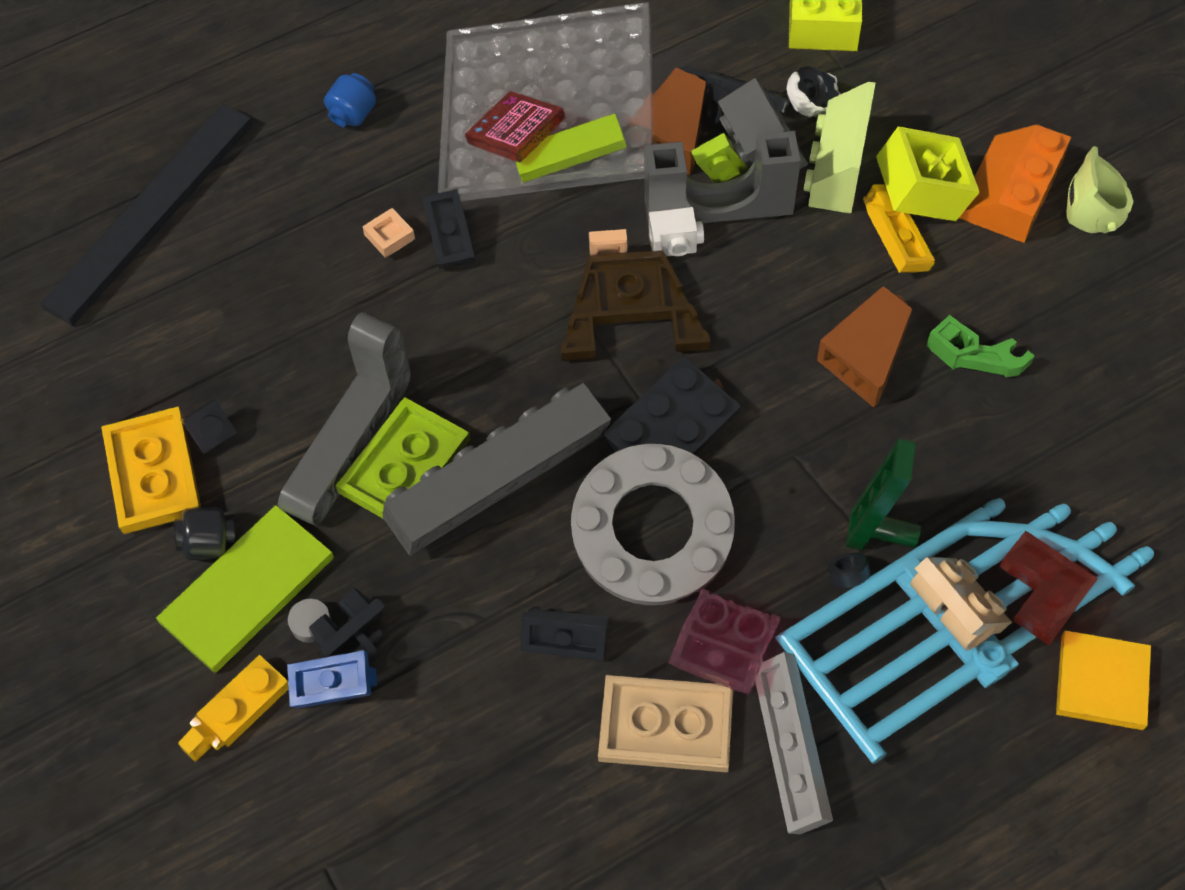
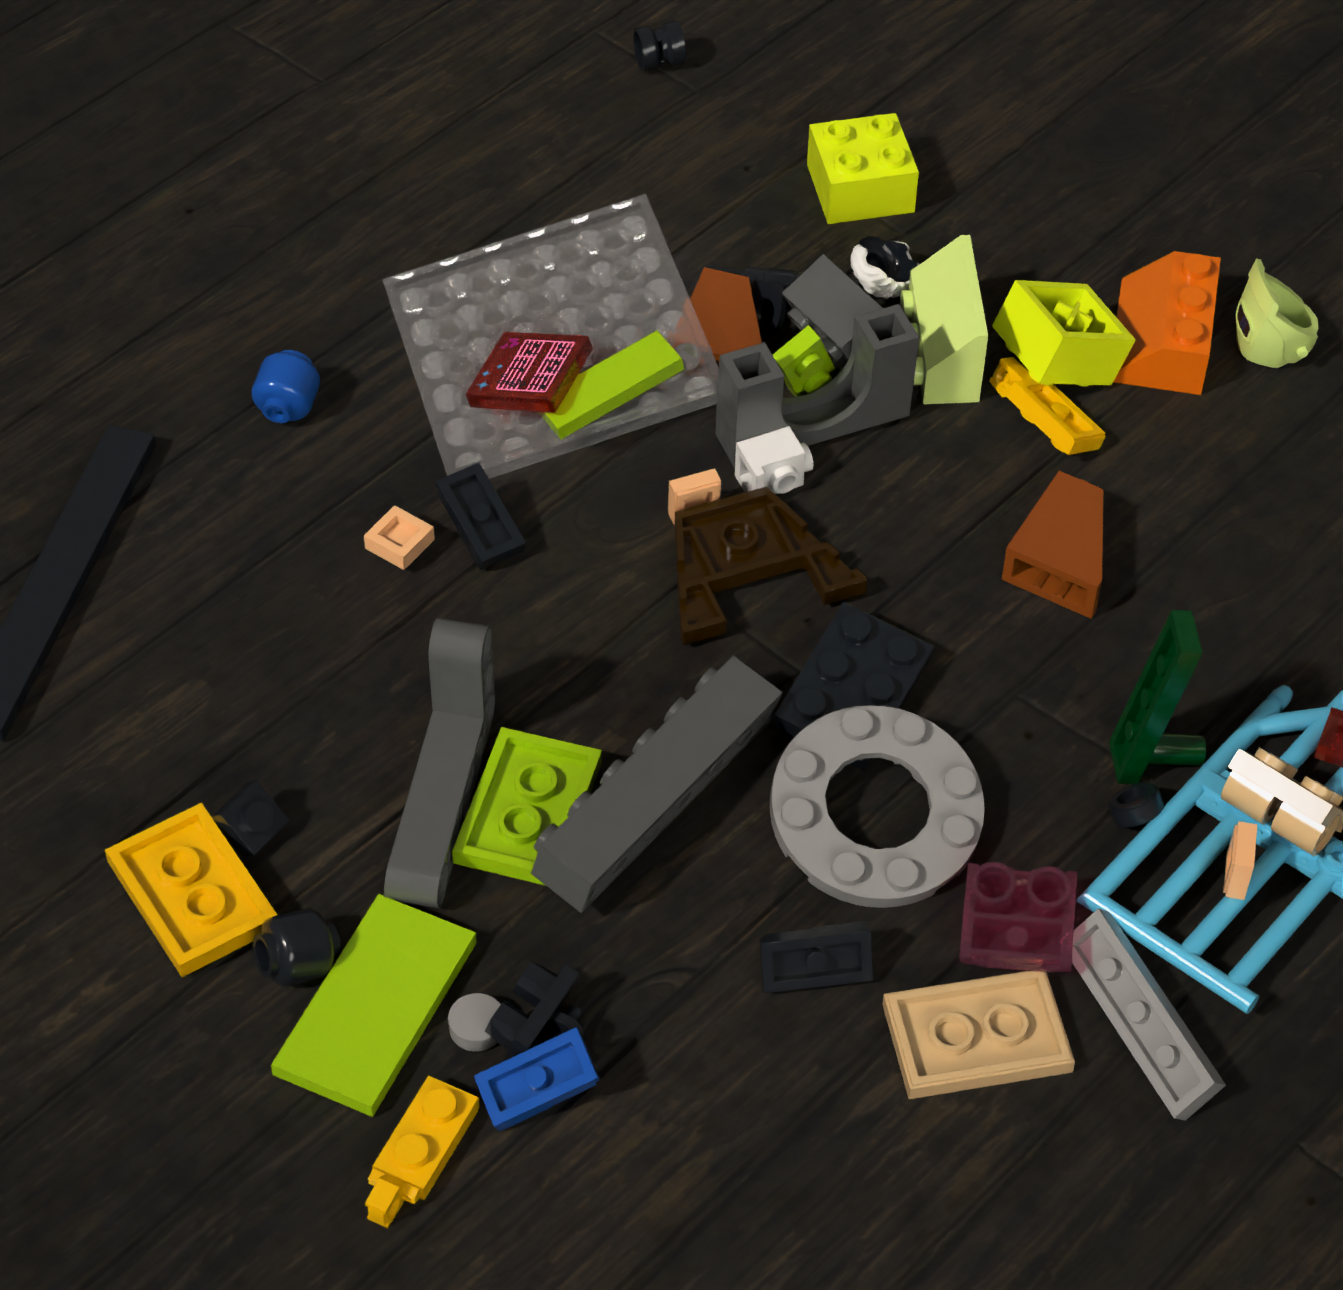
camera: 20 degrees left, 10 degrees down
bright green piece [927,315,1035,377] -> none
none -> light nougat tile [1223,821,1258,900]

